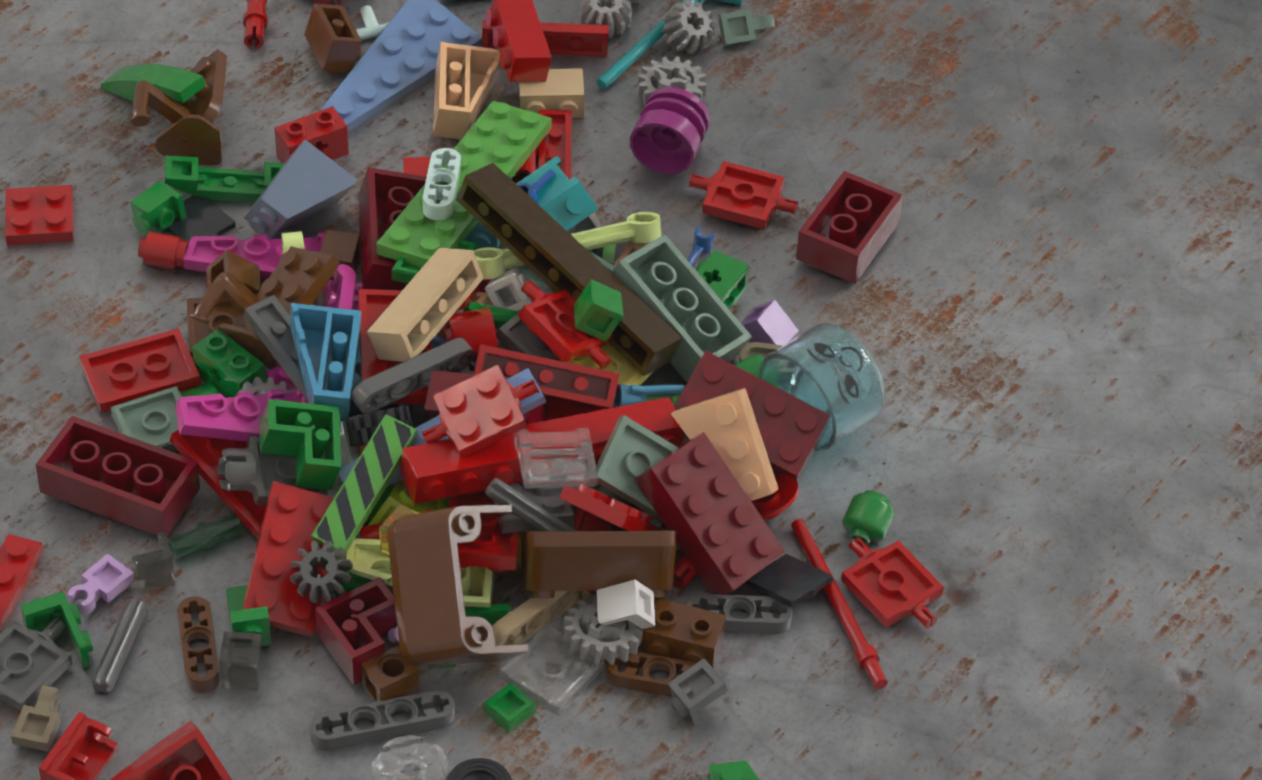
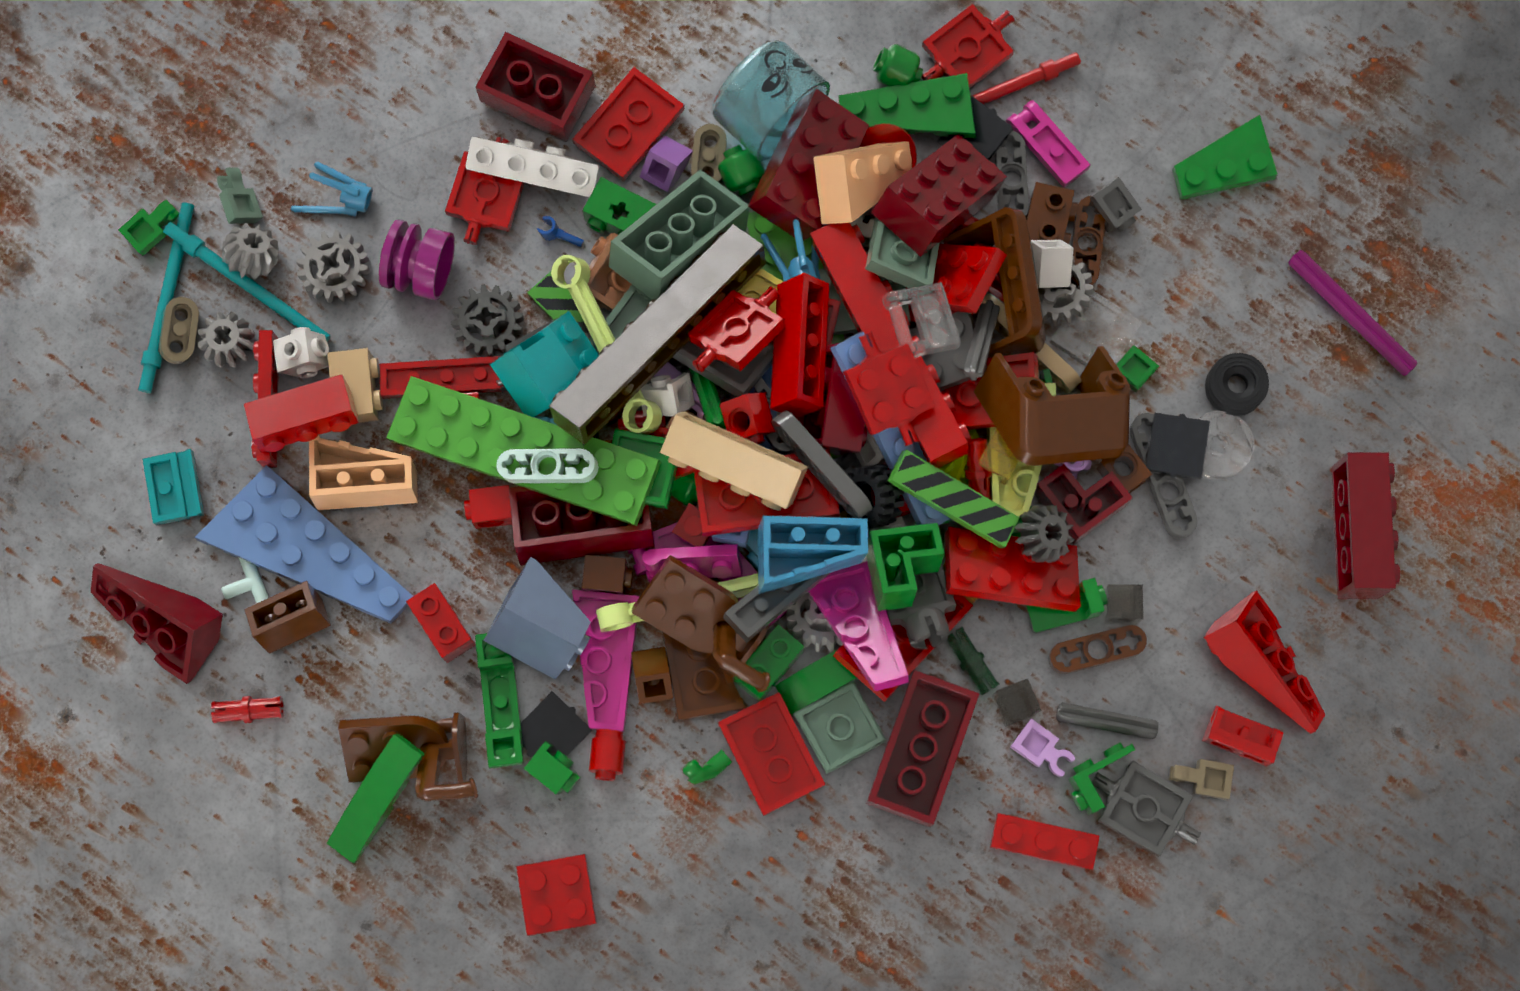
camera: 90 degrees left, 30 degrees up
blue hand [518,169,556,203] -> none
green panel [574,279,623,342] -> none
none -> white brick [273,327,329,378]
none -> dark azure plant [291,162,372,217]
none -> dark grey gear [451,284,524,357]
none -> white bracket [466,137,599,197]
none -> red plate [572,67,685,182]
none -> green arm [682,749,732,784]
none -> green wing [838,73,976,138]
none -> dark pink plate [1006,100,1090,188]
none -> black piece [1146,413,1210,479]

